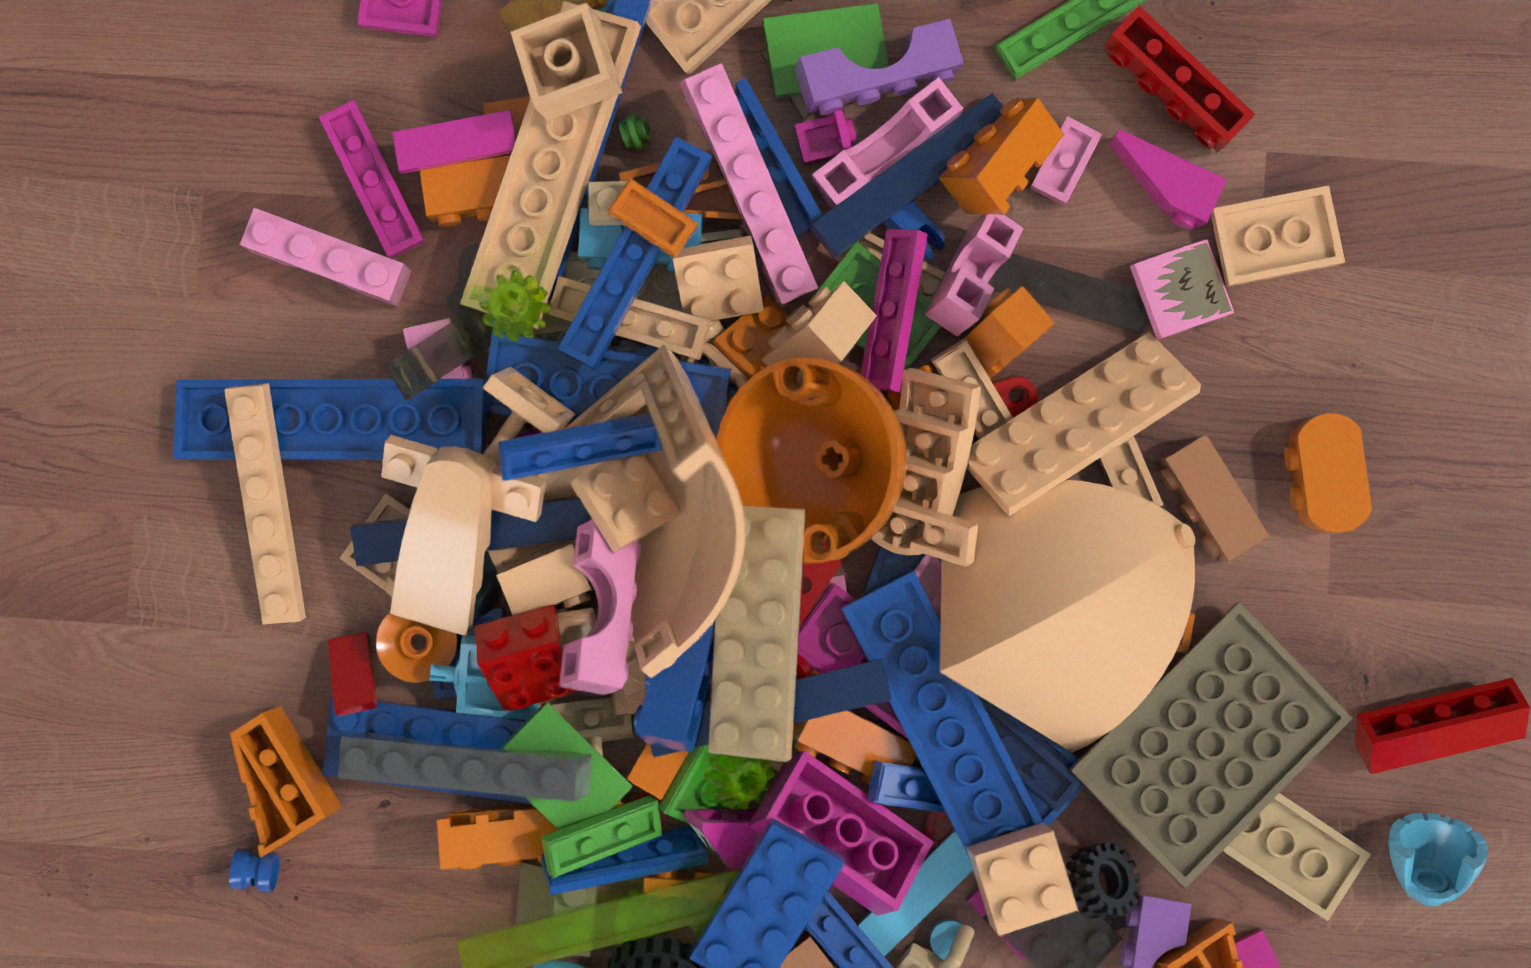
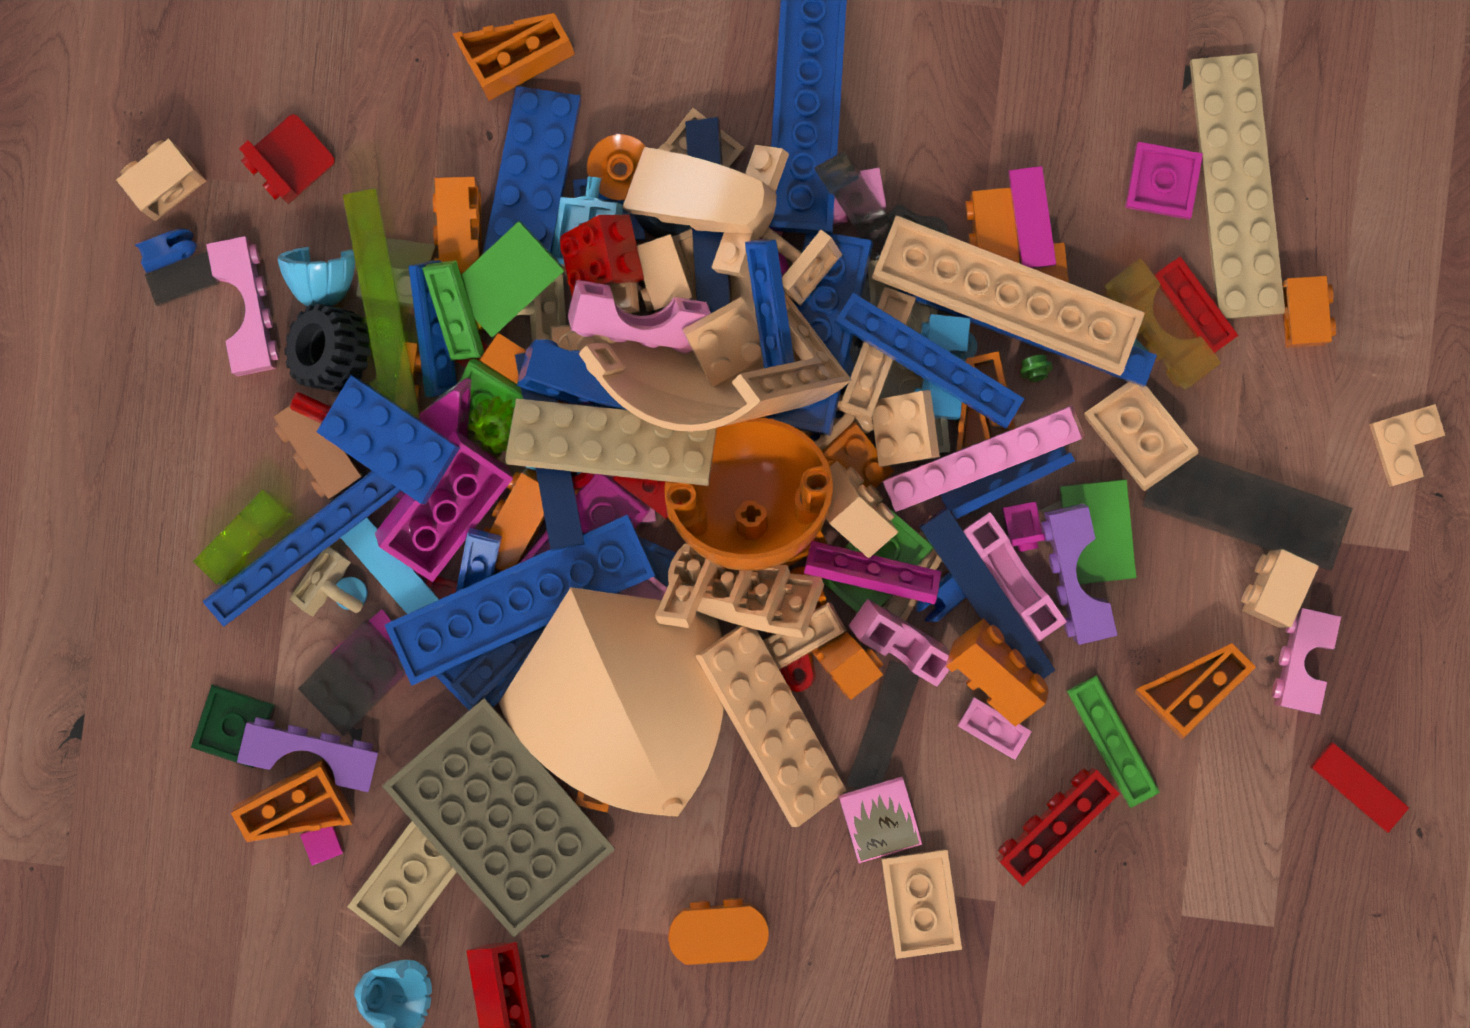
camera: 100 degrees right, 0 degrees up
light nougat plate [224,383,306,624] -> none
blue wheel [229,848,280,893] -> none
bright pink arch [240,208,411,307] -> none
dark pink plate [319,100,426,259] -> none
red tile [328,631,378,717] -> none
dark grey arch [338,732,592,802] -> none
clear neon green gear [479,271,551,342] -> none
light nougat brick [510,3,623,121] -> none
tan plate [588,181,627,226] -> none
orange tile [607,178,698,259] -> none
light nougat brick [966,822,1078,936] -> none
black tyre [1065,842,1141,920] -> none
light nougat plate [1098,436,1163,507] -> none
dark pink slope [1109,129,1227,230] -> none
nougat brick [1158,434,1270,562] -> none

